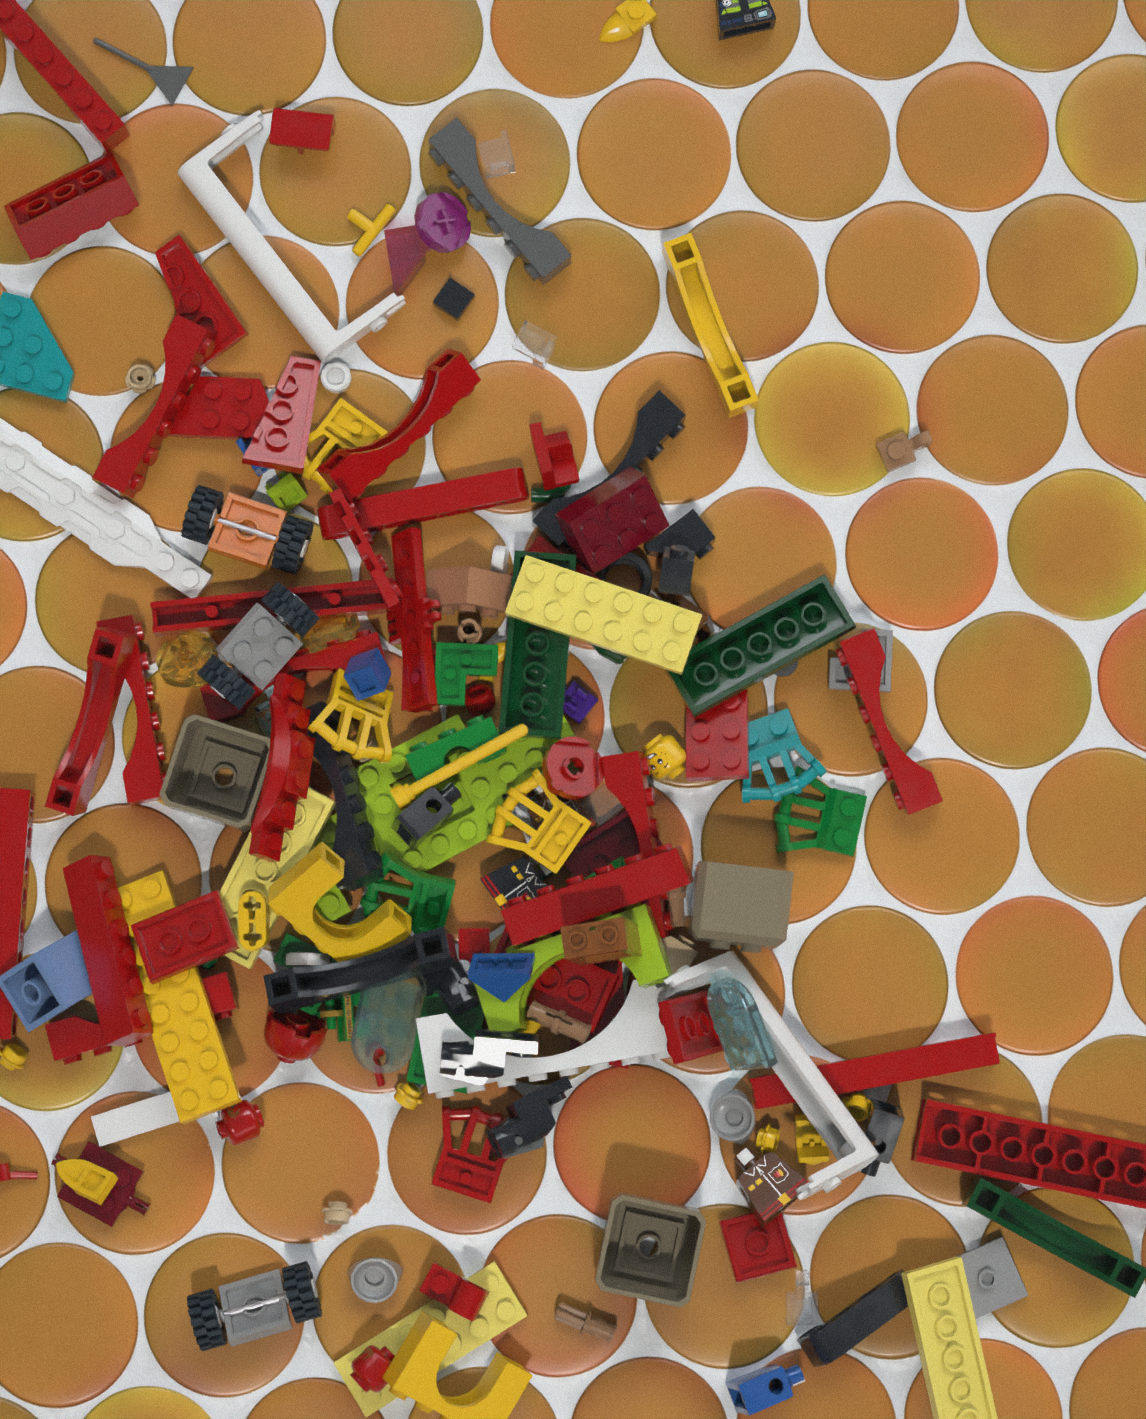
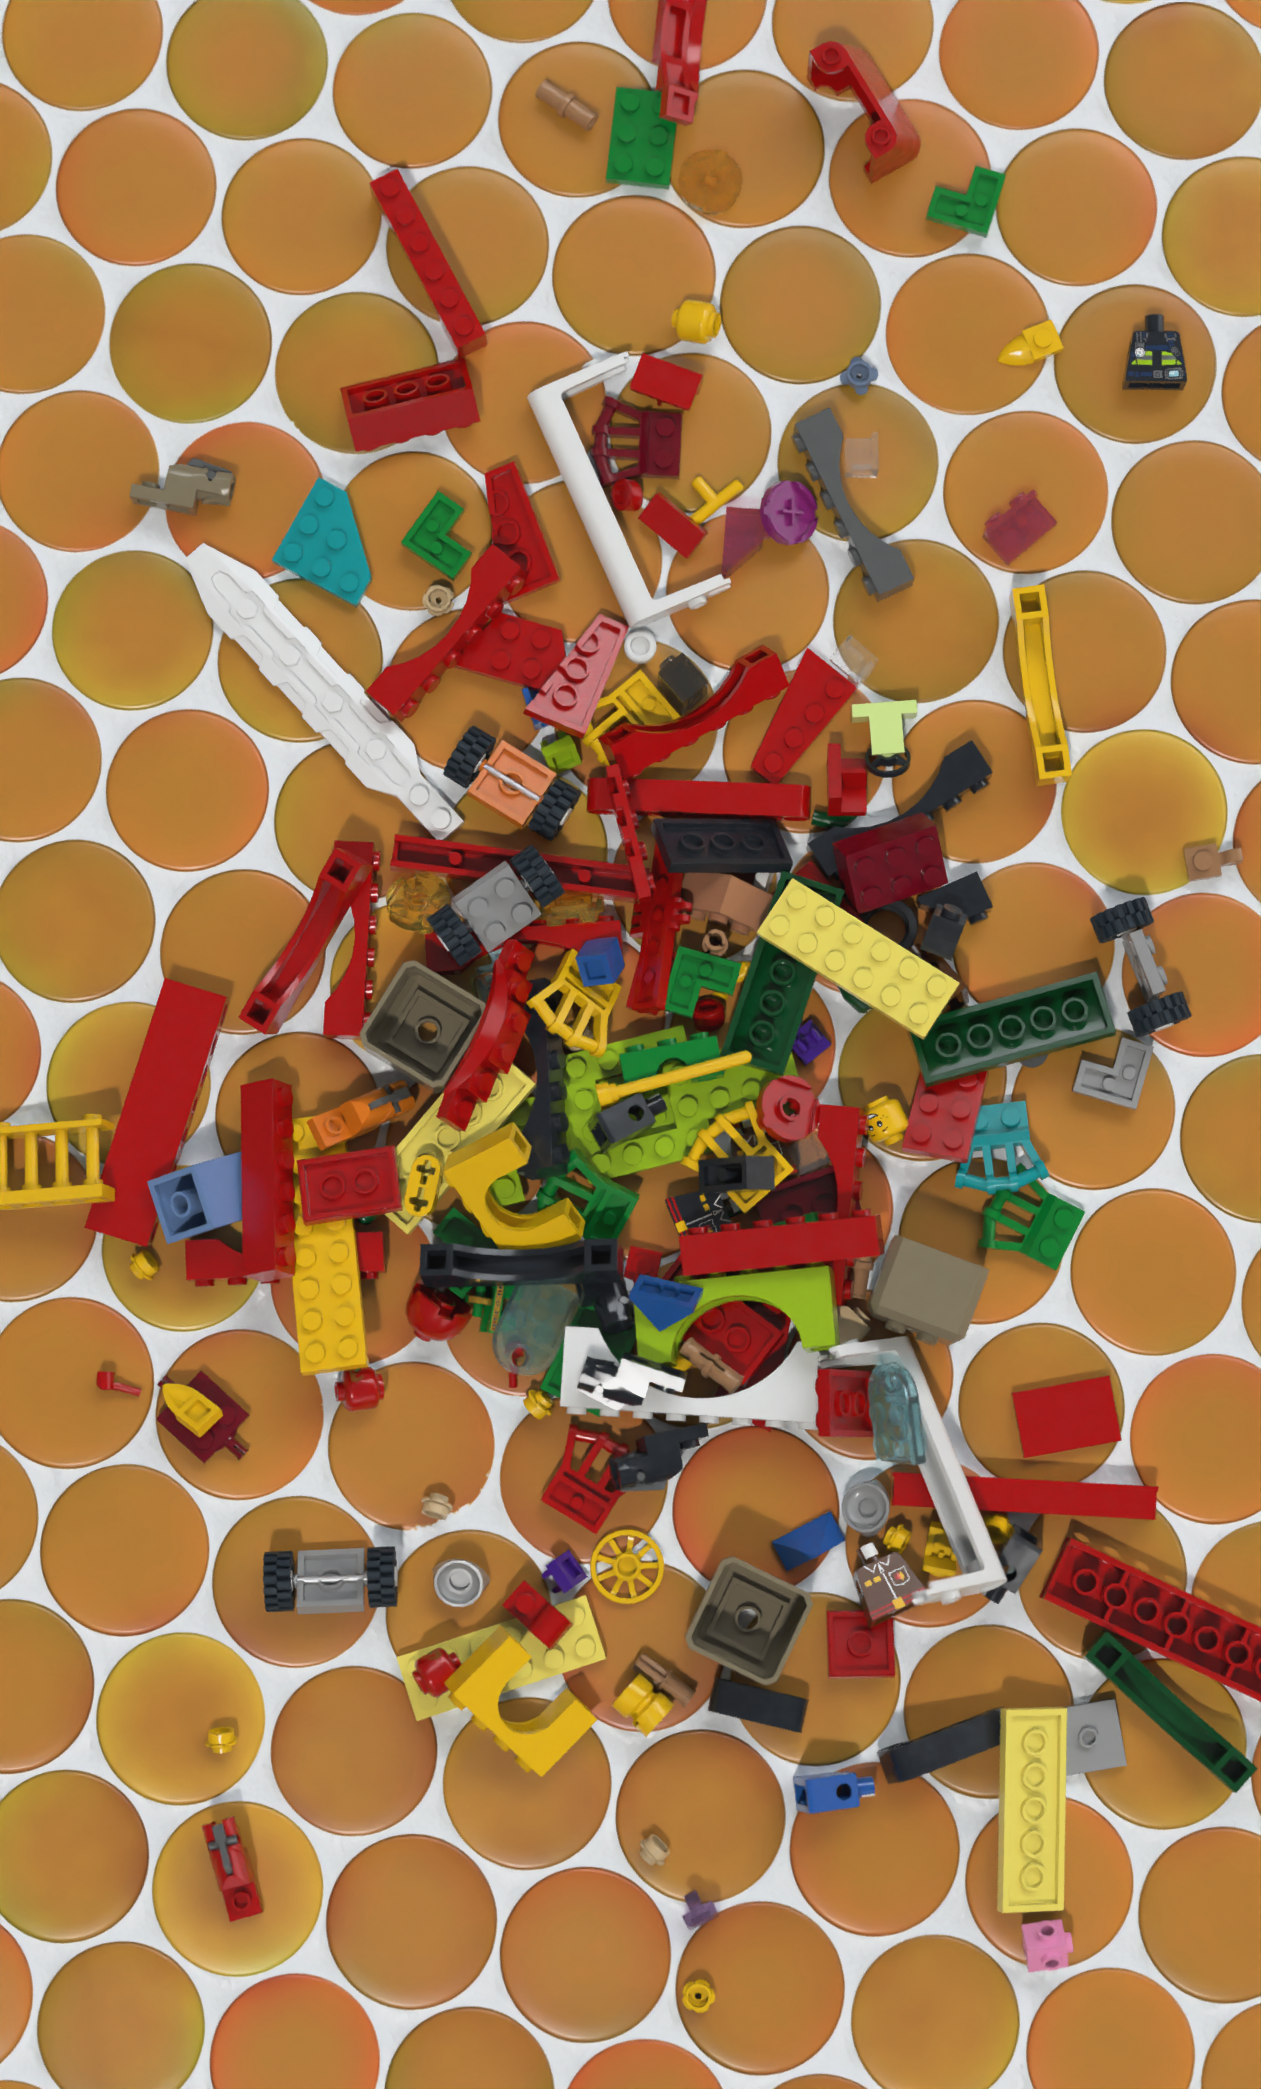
camera: 20 degrees right, 0 degrees up
white tile [91,1092,179,1147] -> none
dark grey piece [93,38,194,106] -> none
white tile [286,953,330,966] -> none
black tile [433,278,475,321] -> none
dark orange window [560,917,642,966] -> none
clear plate [786,1270,819,1326] -> none
red arch [835,628,943,815] -> none
none -> orange plate [307,1080,415,1151]
none -> green plate [401,491,472,581]
none -> dark purple tile [542,1550,588,1594]
none -> dark red plate [590,396,682,488]
none -> yellow wheel [590,1529,664,1604]
none -> red tile [611,479,643,512]
none -> yellow wheel [611,1673,675,1737]
none -> red tile [638,492,708,559]
none -> black plate [651,818,793,873]
none -> clear smoke brick [658,652,708,715]
none -> yellow head [671,299,721,344]
none -> black slope [698,1156,775,1194]
none -> black beam [708,1677,809,1733]
none -> red wing [750,647,857,784]
none -> blue slope [772,1511,846,1571]
none -> sand blue plate [840,357,878,395]
none -> yellowish green piece [850,700,918,778]
none -> clear pink bracket [983,489,1057,566]
none -> red tile [1011,1376,1122,1458]
none -> black plate [1090,897,1192,1038]

